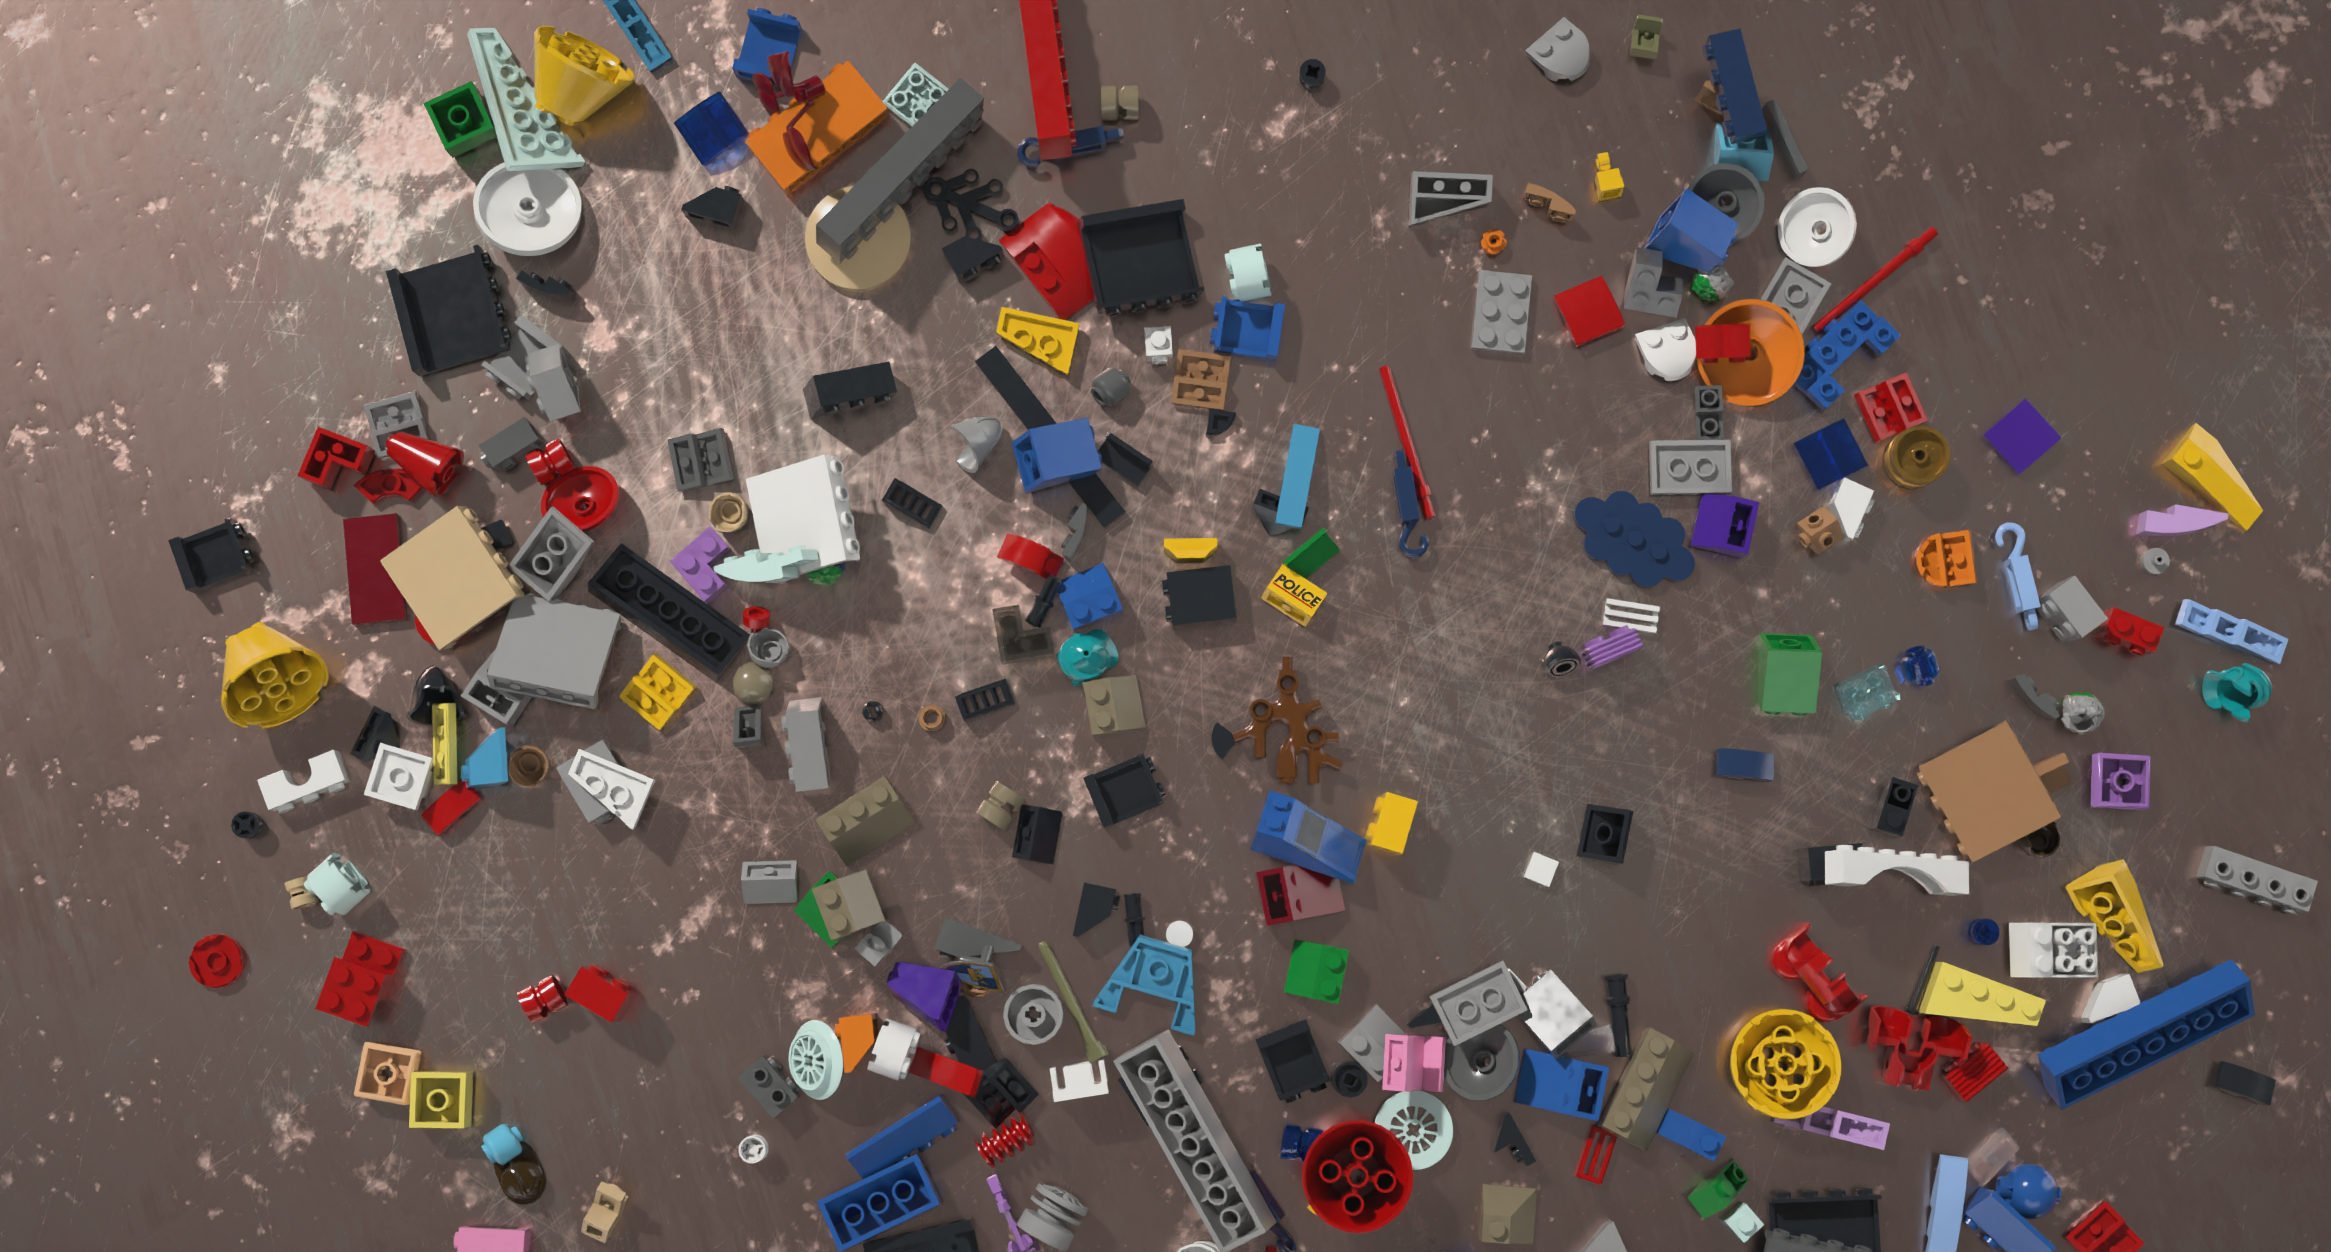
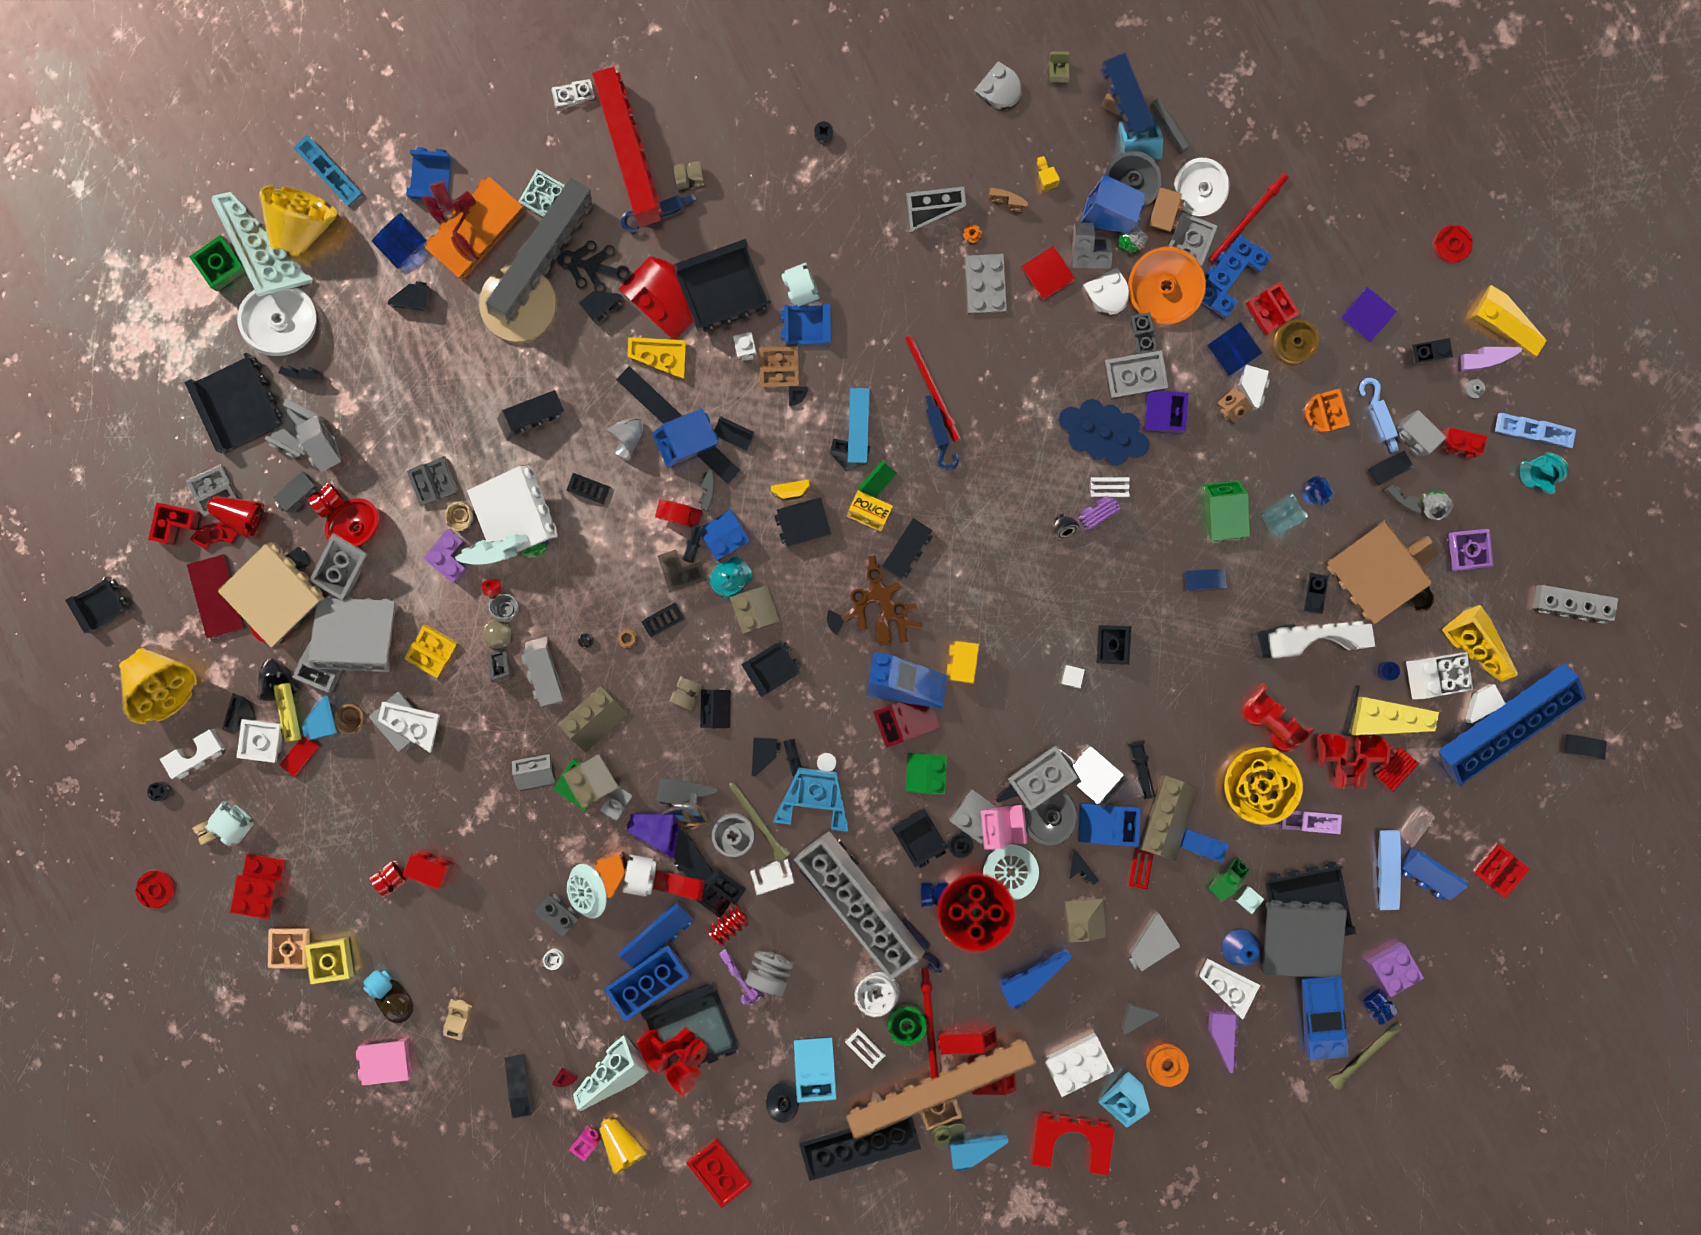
camera: 10 degrees left, 5 degrees up
black arch [588,543,750,683] -> none
dark grey head [1091,367,1130,407] -> none
red brick [1695,323,1751,363] -> none
blue brick [1996,1164,2061,1219] -> none
none -> black brick [882,518,933,579]
none -> medium nougat brick [1149,187,1185,233]
none -> black slope [1368,450,1414,486]
none -> black slope [1411,338,1453,364]
none -> red tile [1434,225,1473,263]

